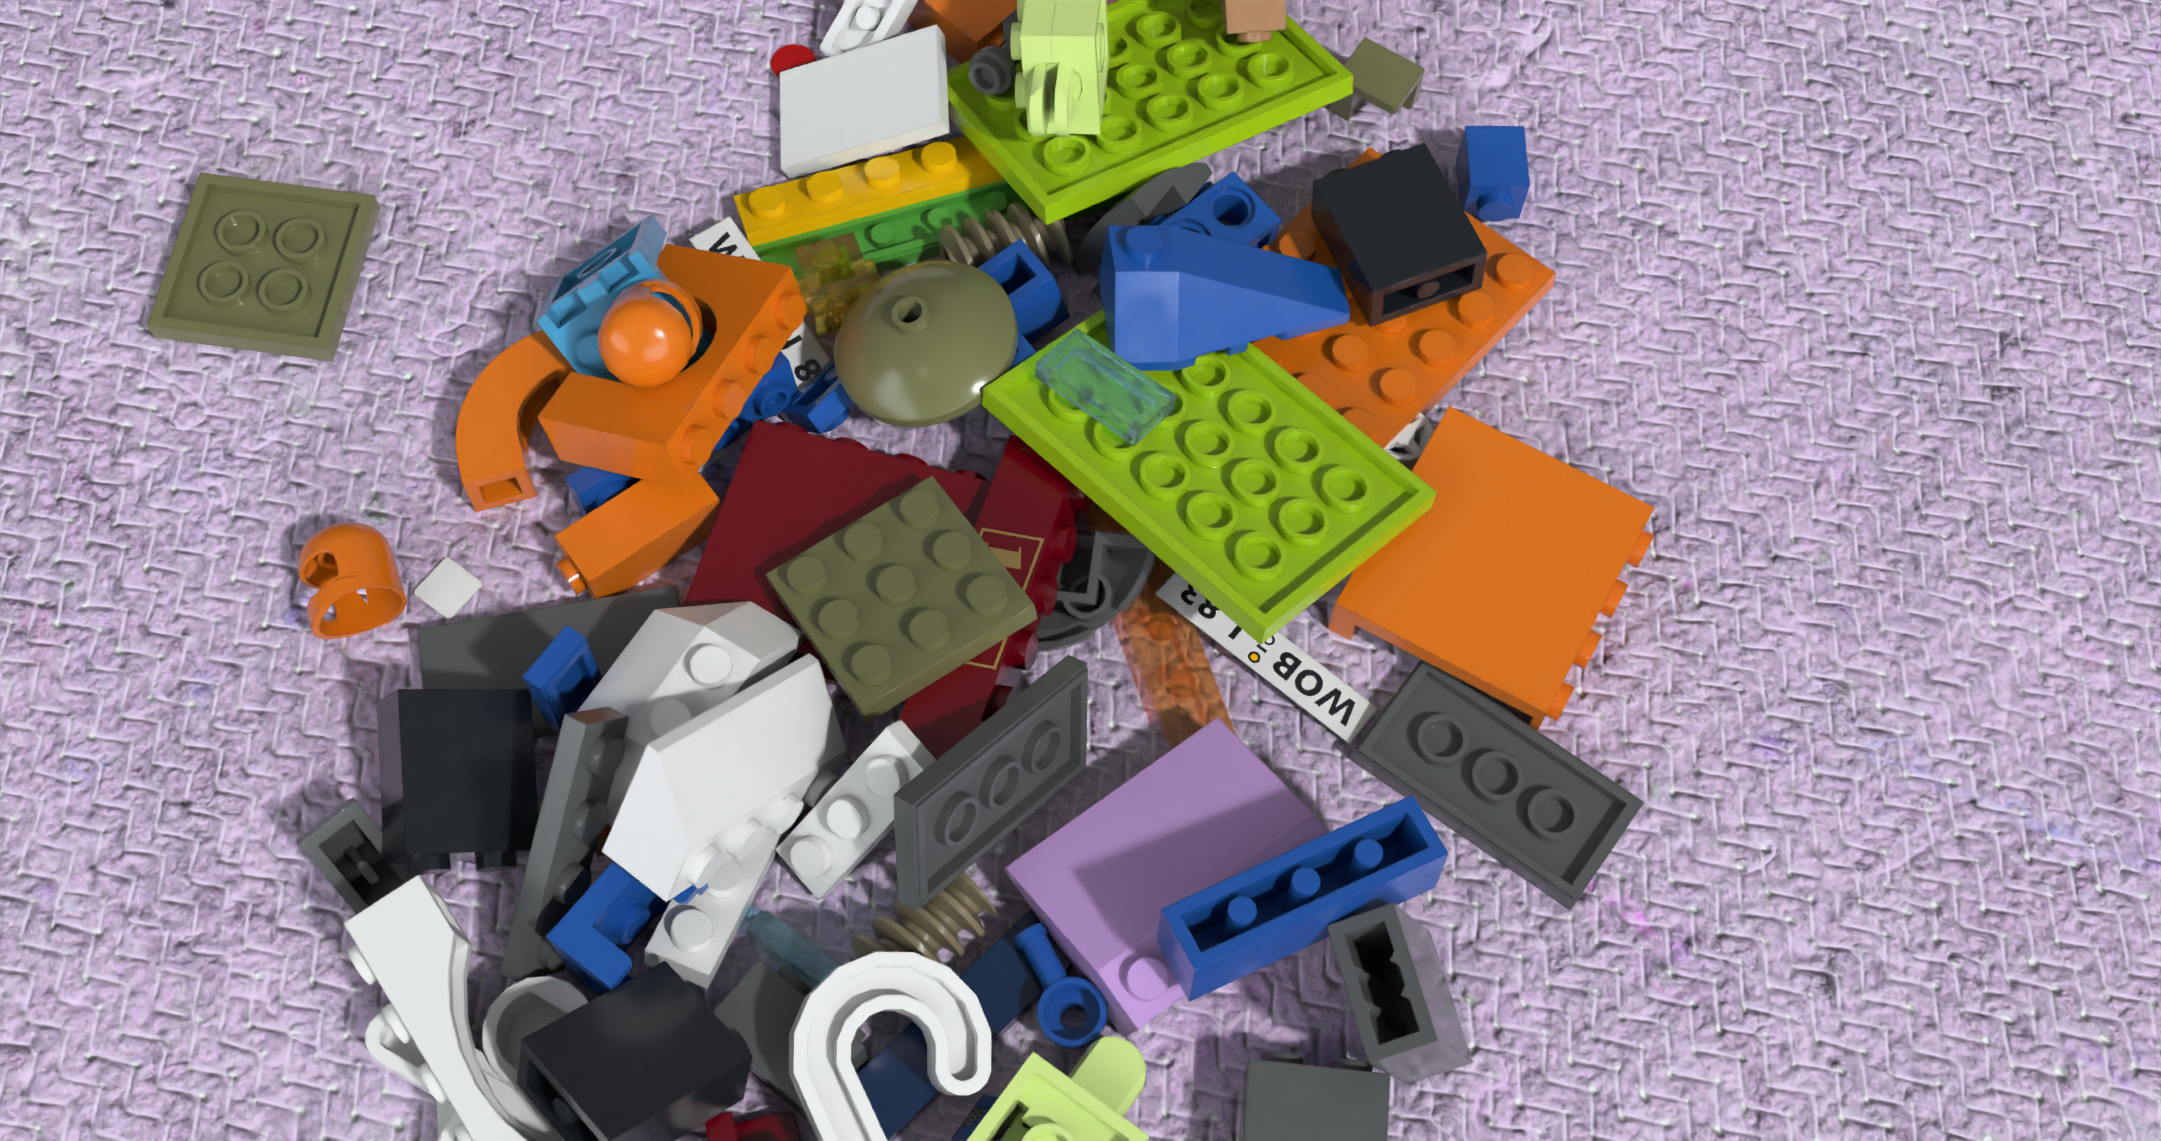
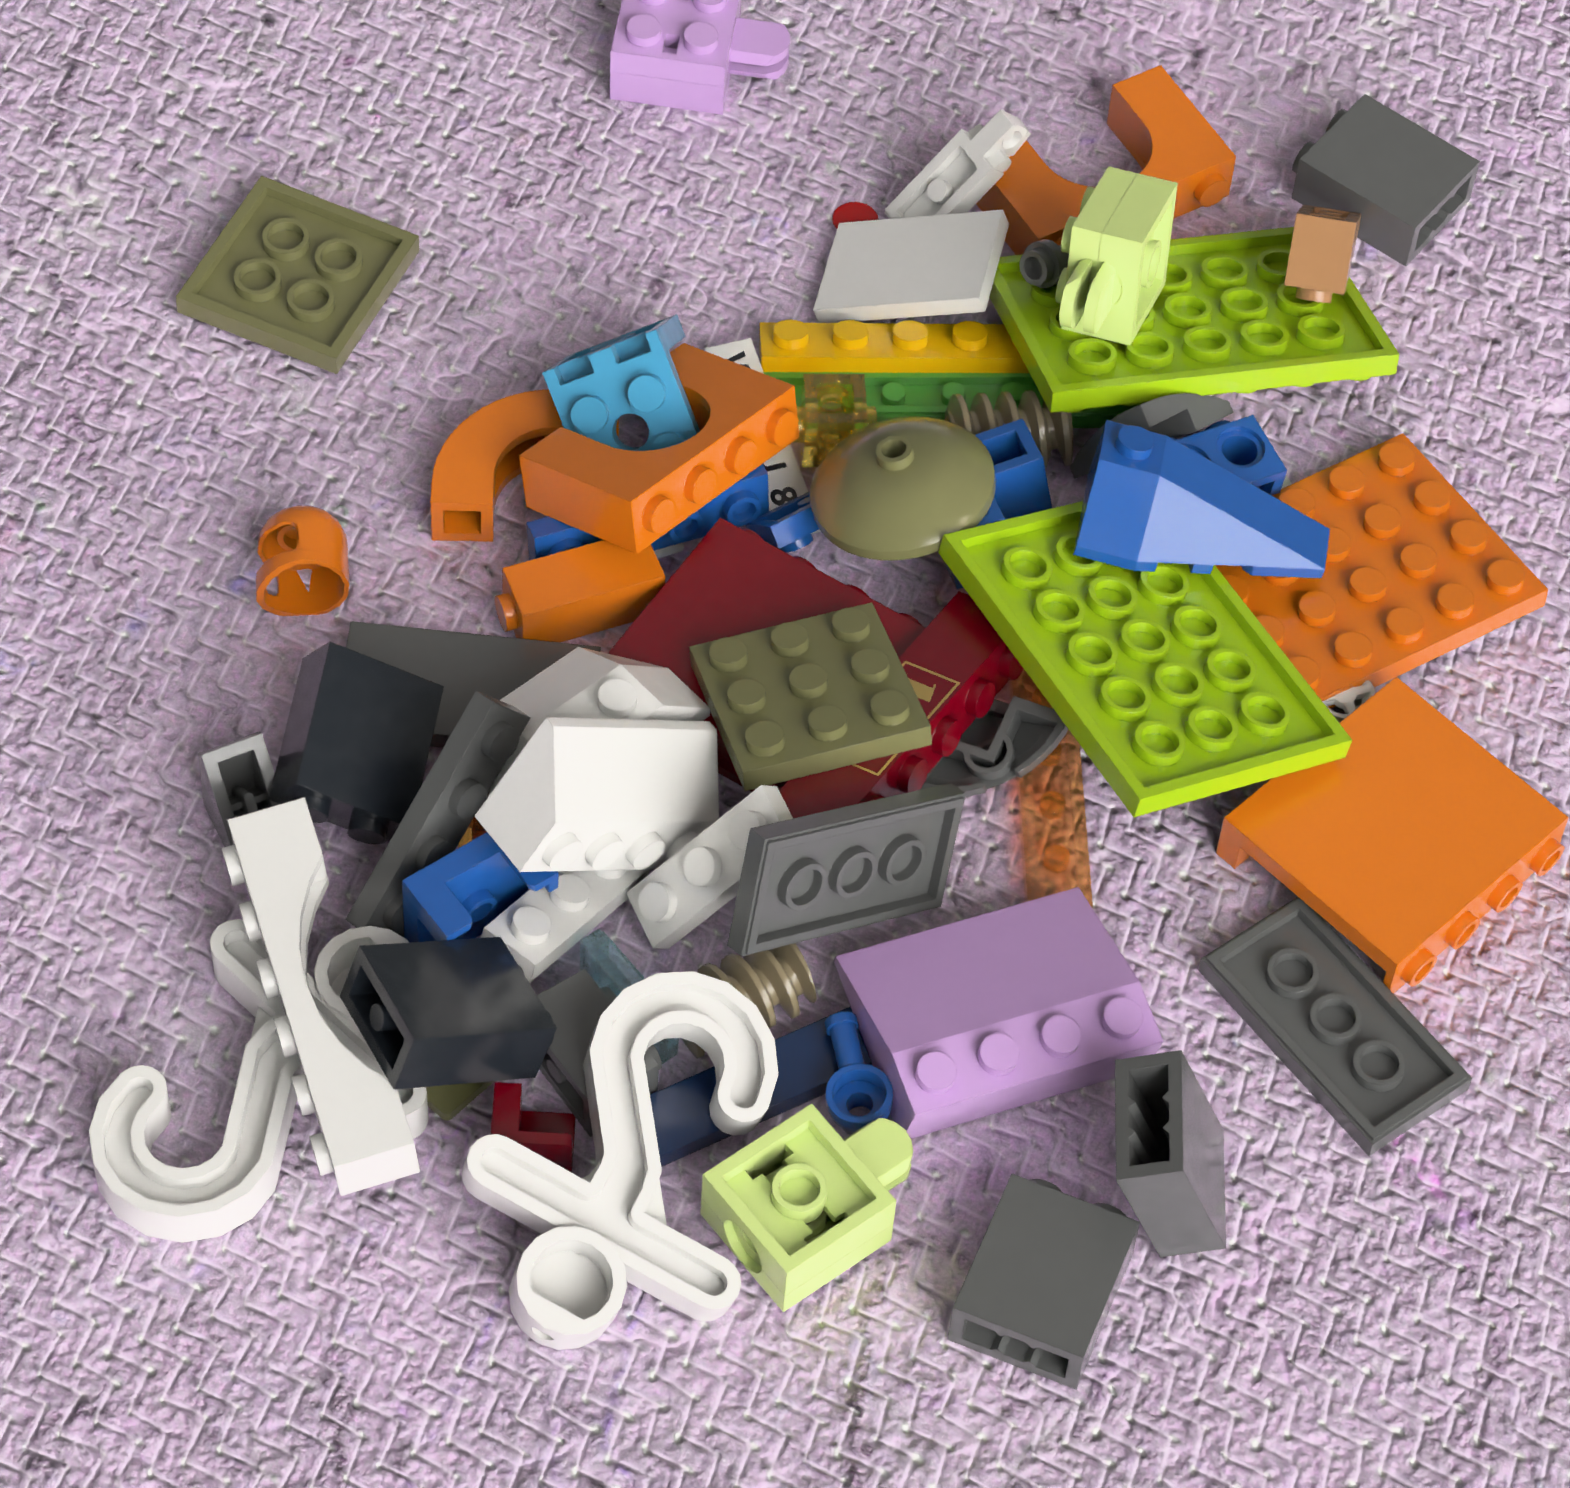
camera: 15 degrees right, 10 degrees down
white sticker [414,558,482,619] -> none
blue tile [522,625,602,735] -> none
orange helmet [597,278,703,388] -> none
clear light blue tile [1034,328,1177,446] -> none
white sticker [1156,572,1378,744] -> none
blue brick [1156,795,1449,1002] -> none
black brick [1311,142,1488,327] -> none
olive panel [1329,37,1425,121] -> none
blue brick [1456,126,1530,222] -> none

